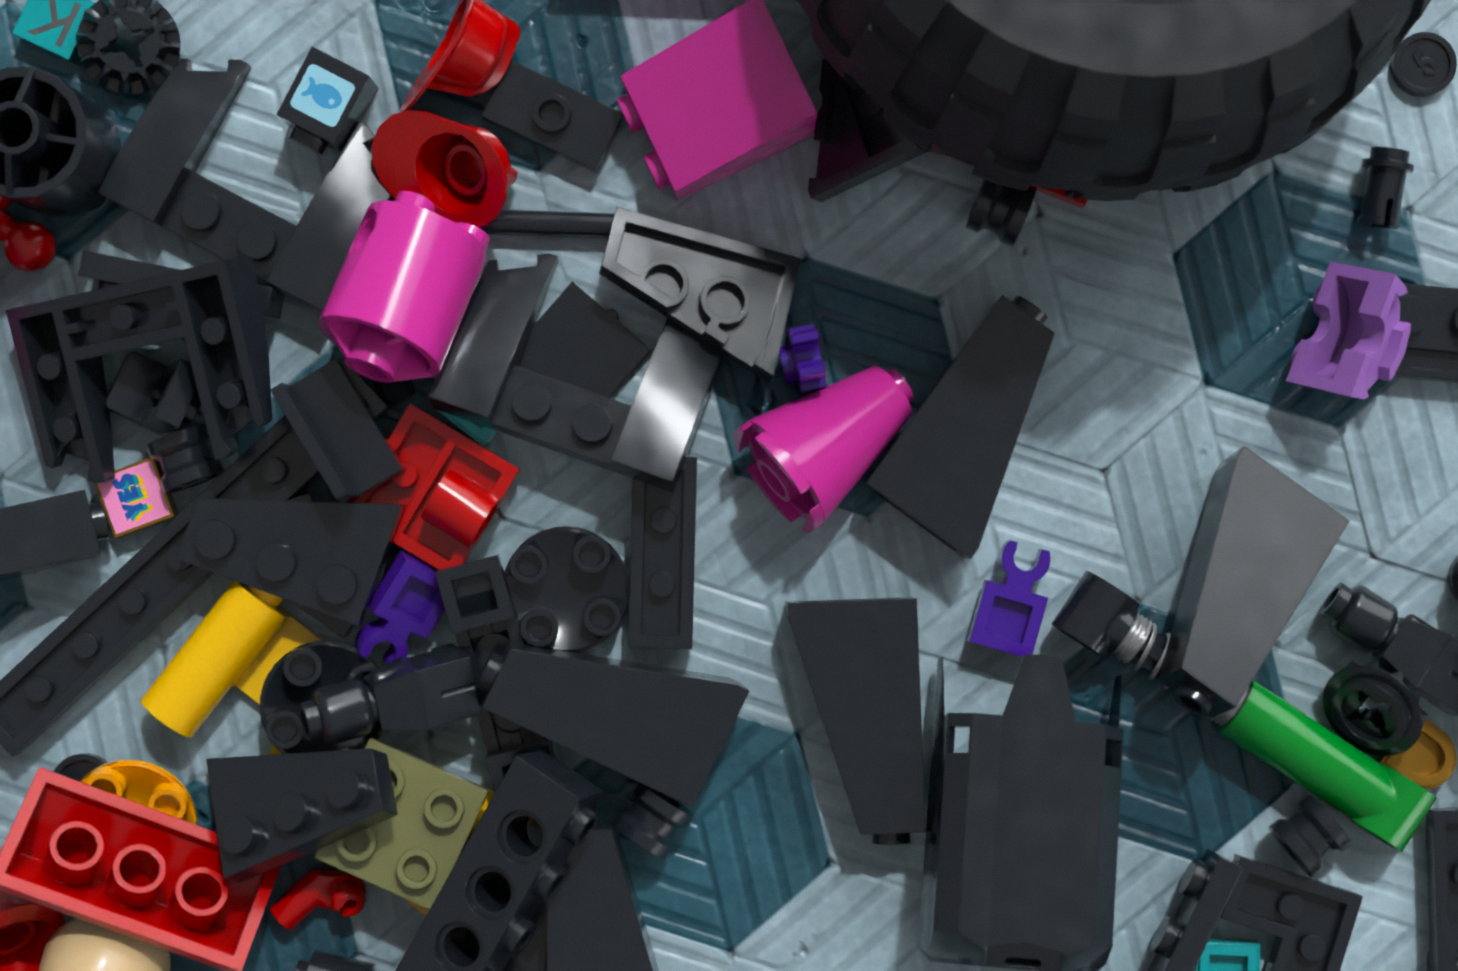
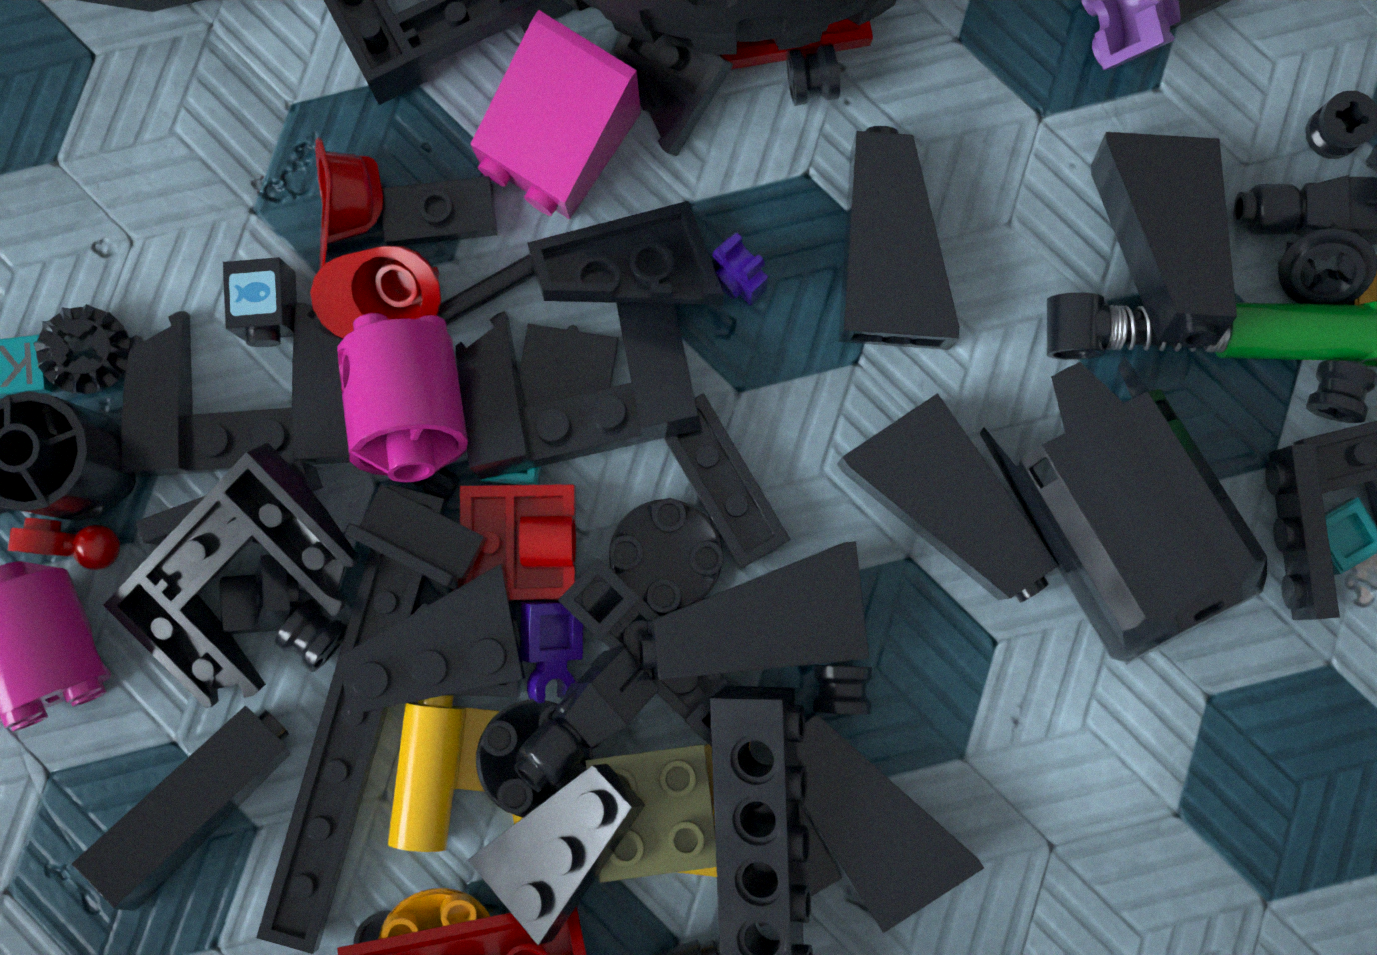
camera: 30 degrees left, 5 degrees down
tile [94,458,178,538] -> none
red arm [270,868,366,931] -> none
dark pink cone [733,366,914,533] -> none
dark purple plate [967,540,1051,657] -> none

